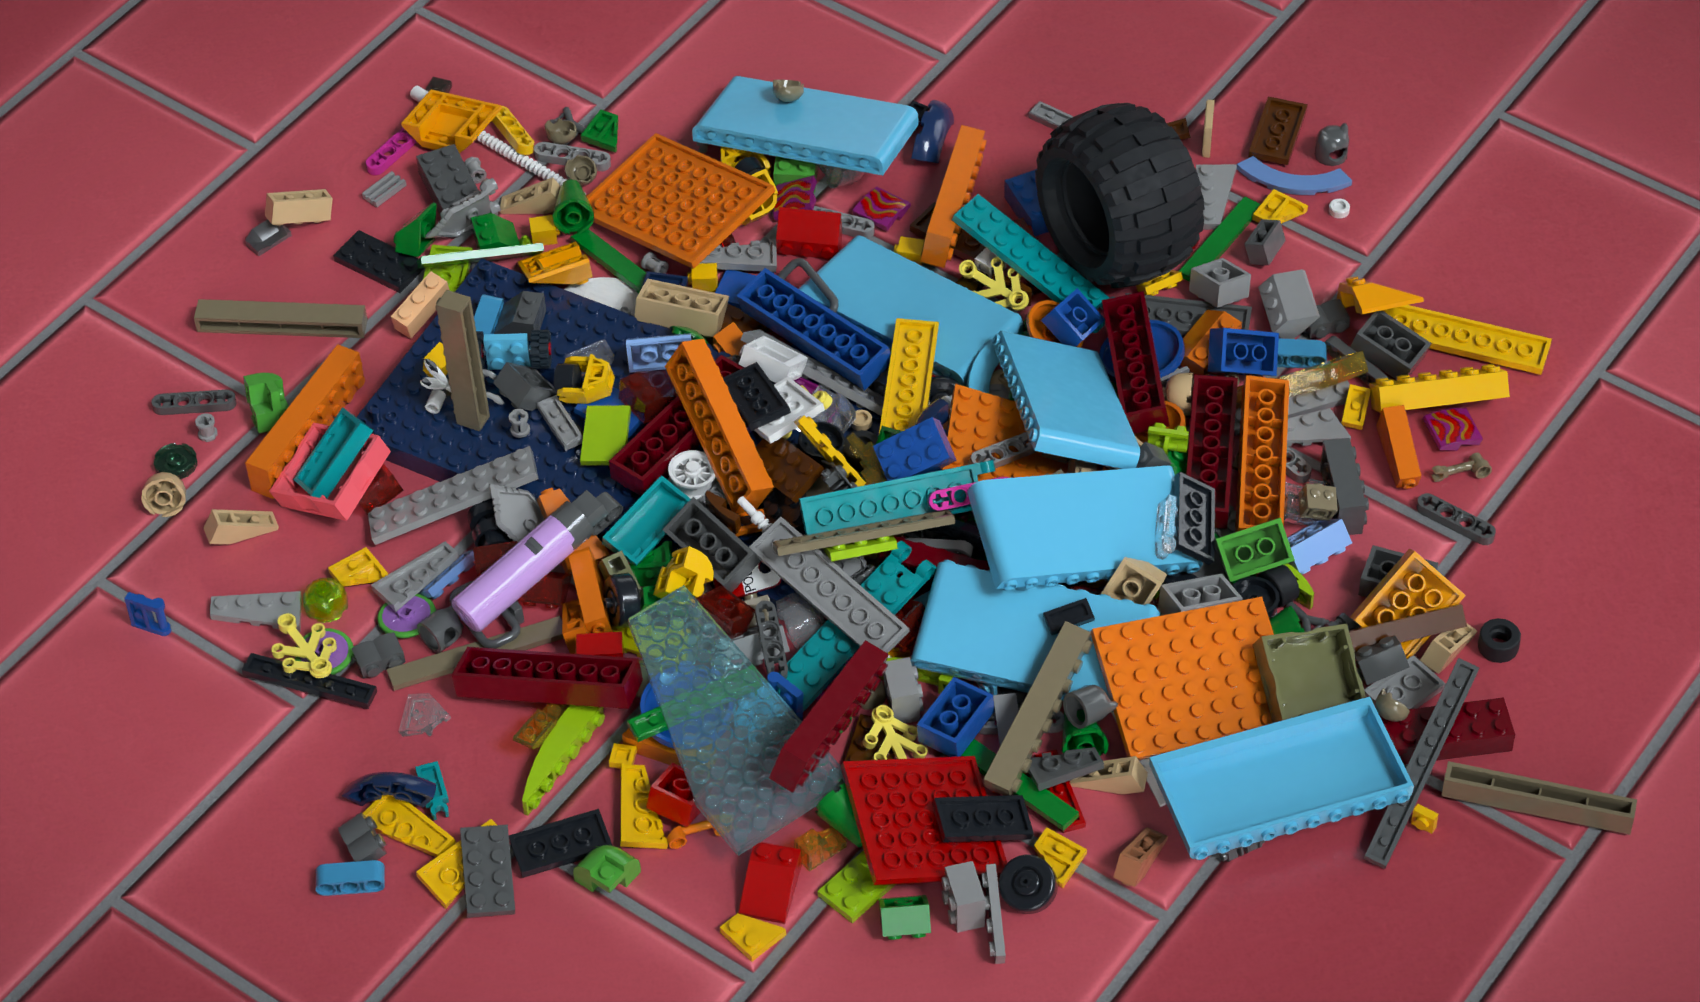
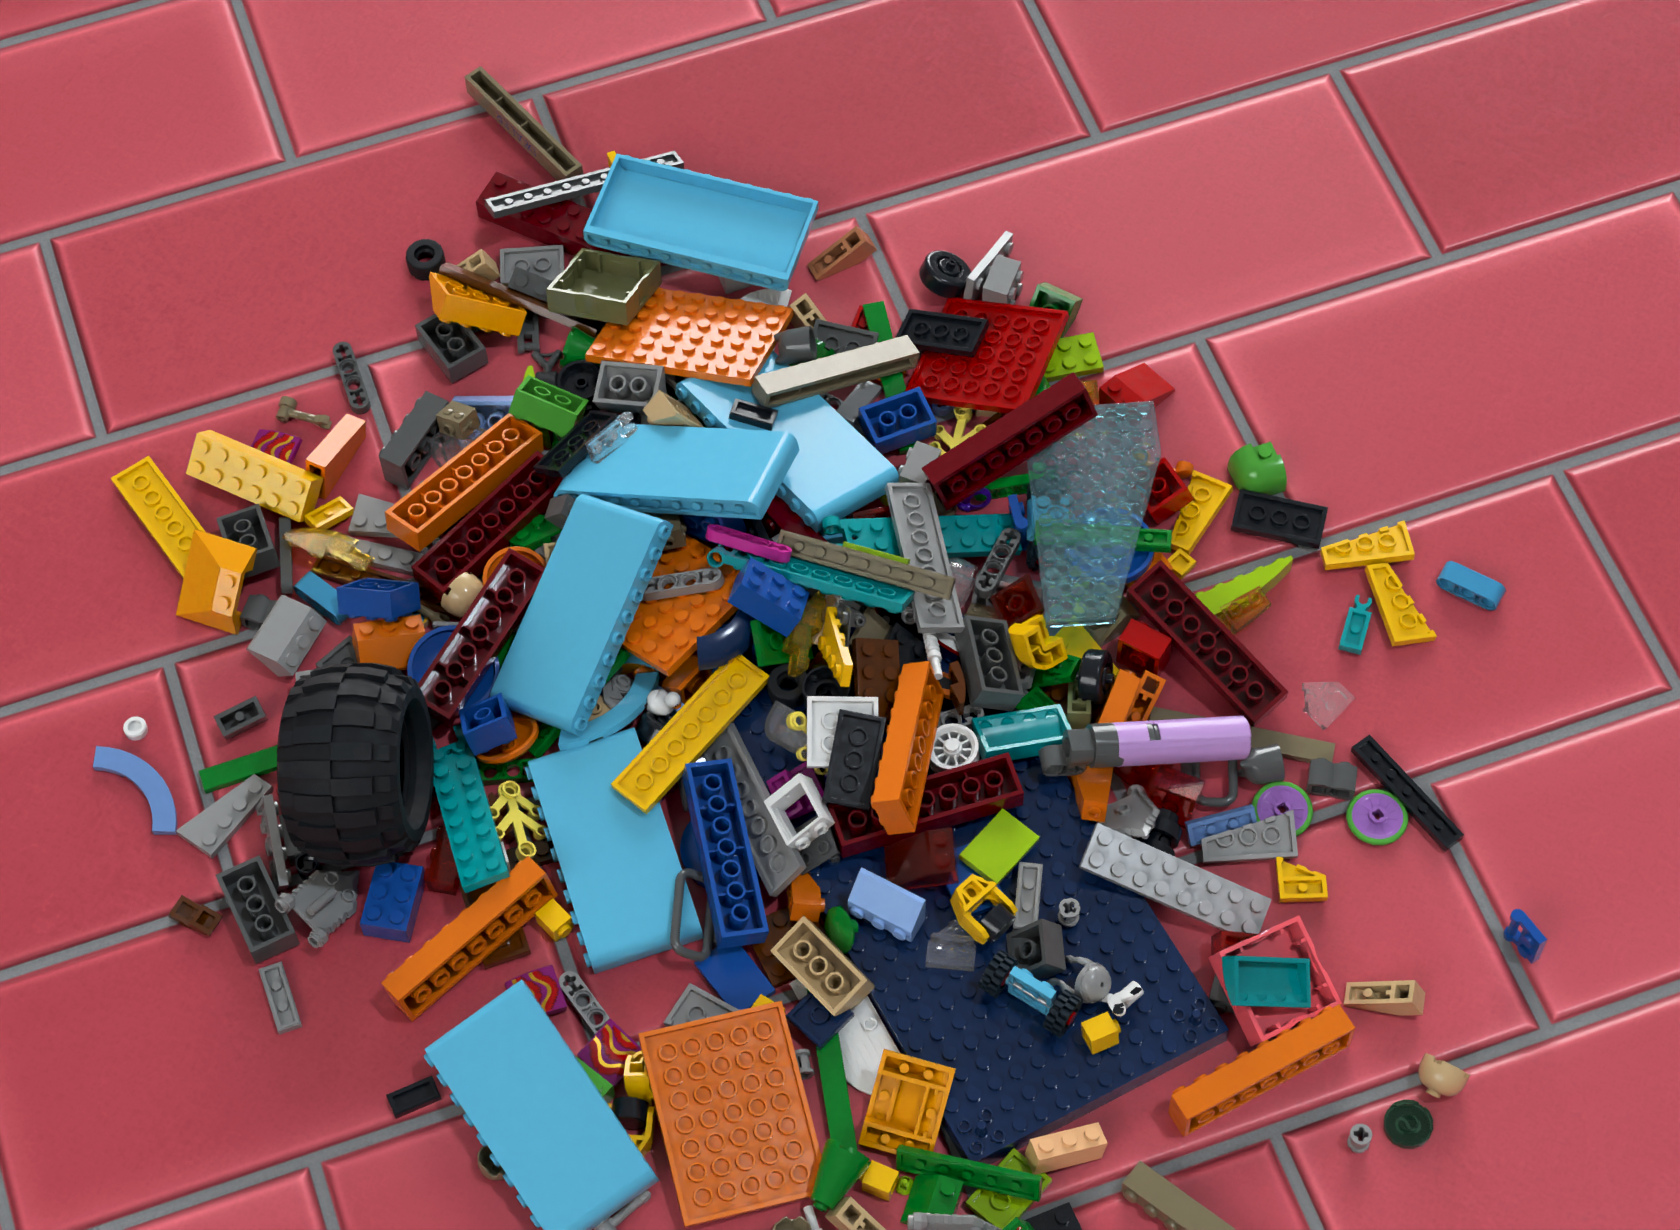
camera: 145 degrees left, 10 degrees up
dark grey beam [151,390,237,415] -> none
light grey wing [210,591,302,632] -> none
bright green brick [243,373,289,433] -> none
light yellow plant [271,613,337,678] -> none
clear neon green cylinder [303,577,348,623] -> none
dark grey brick [338,812,387,862] -> none
dark blue brick [342,772,436,807] -> none
dark tan brick [435,290,490,431] -> none
dark grey plate [460,825,515,918] -> none
dark azure beam [474,294,504,334] -> none
dark grey slope [494,291,546,341] -> none
yellow wing [719,913,786,962] -> none
dark tan hair [773,80,804,102] -> none
red slope [776,207,842,259] -> none
tan tile [850,410,872,431] -> none
dark blue brick [911,100,954,163] -> none
yellow wing [1034,827,1087,888] -> none
lime hips [1148,423,1189,455] -> none
tan tile [1202,100,1215,158] -> none
reddish brown plate [1248,96,1308,165] -> none
yellow wing [1252,189,1308,224] -> none
dark grey piece [1315,123,1349,166] -> none
dark tan hair [1375,688,1410,722] -> none

